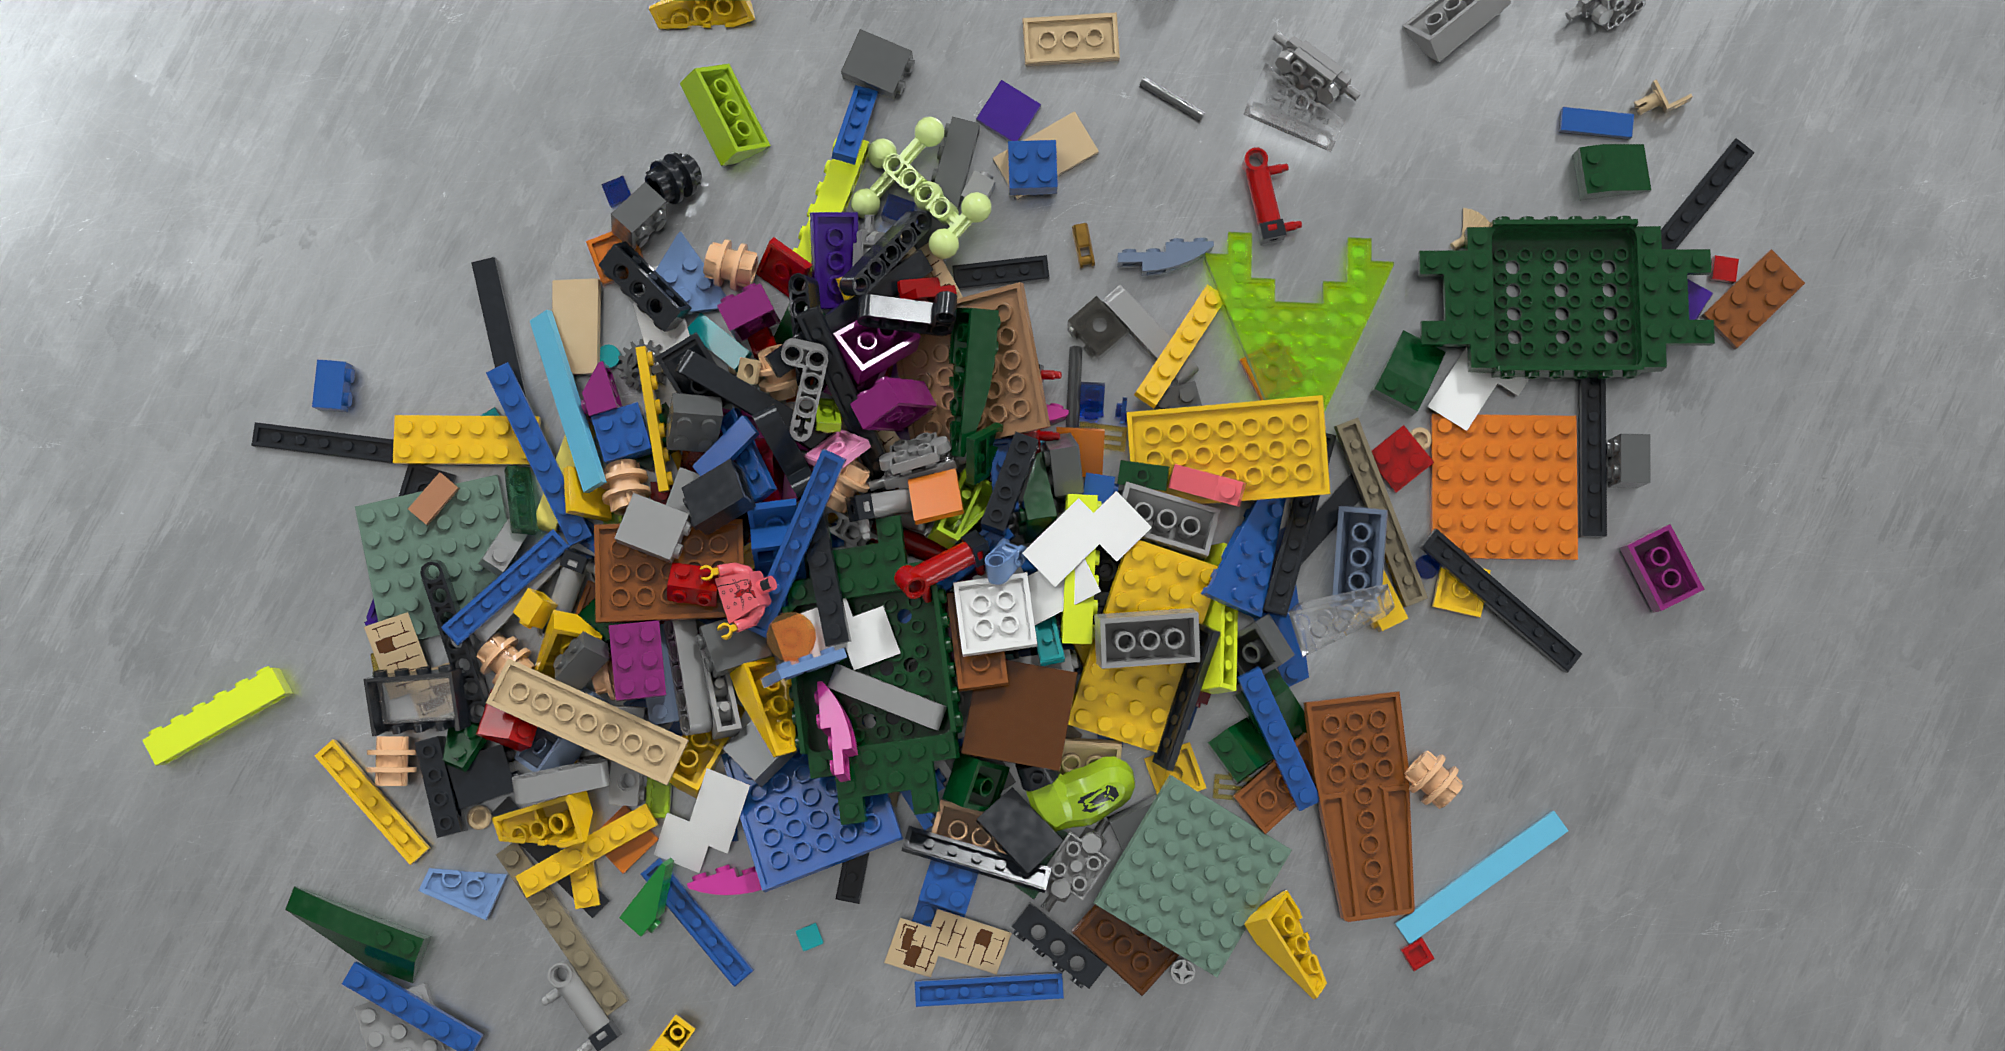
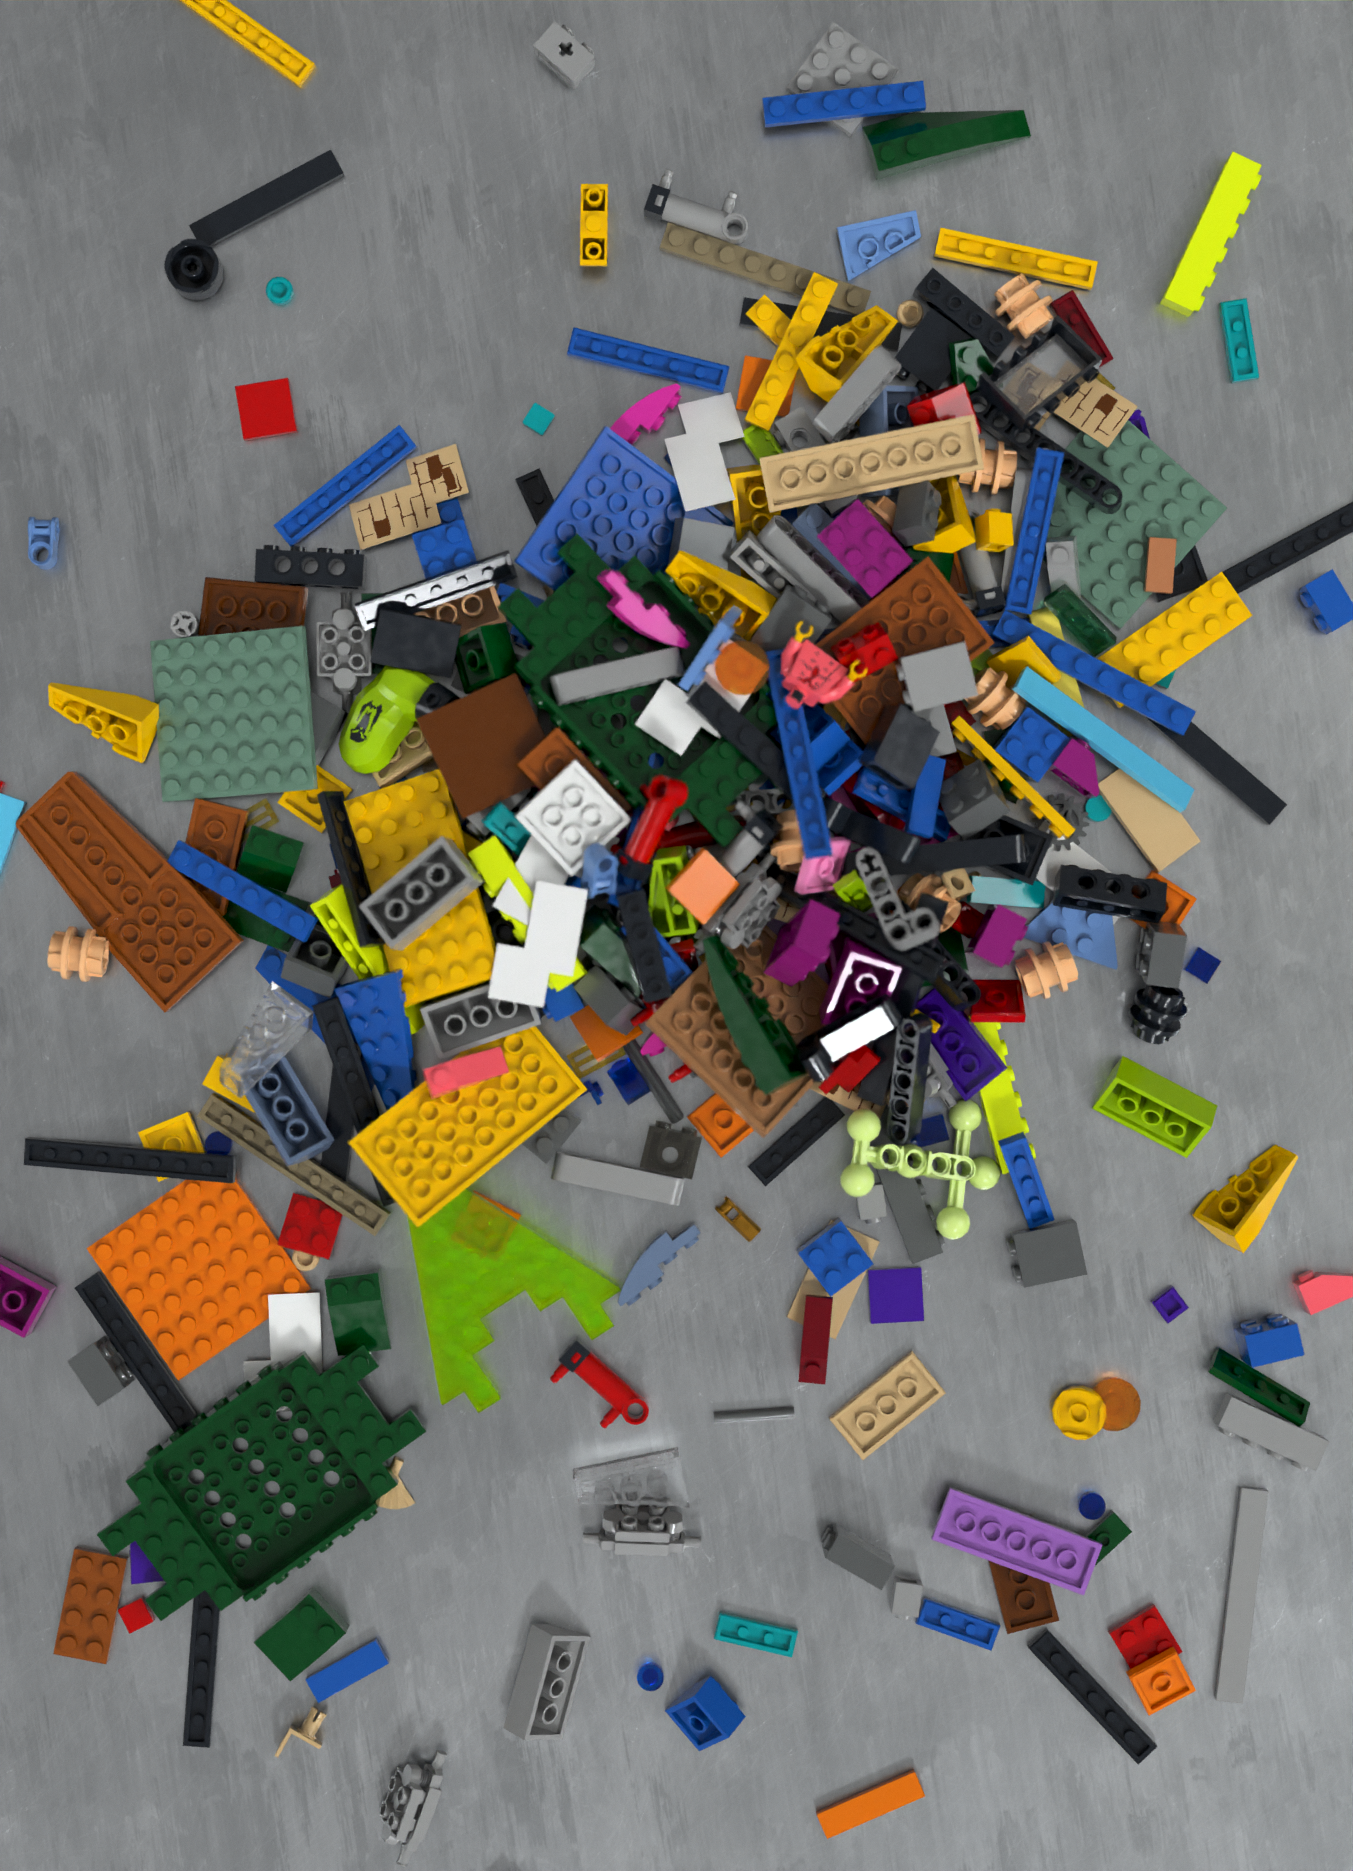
camera: 140 degrees right, 5 degrees up
green slope [619,858,674,937] -> none
dark green wing [965,422,1004,485] -> none
dark green plate [1117,460,1170,491] -> none
yellow plate [1134,284,1227,409] -> none
none -> orange tile [687,1092,754,1158]
none -> dark red slope [798,1295,833,1385]
none -> dark red tile [1049,290,1114,368]
none -> teal tile [1218,298,1259,383]

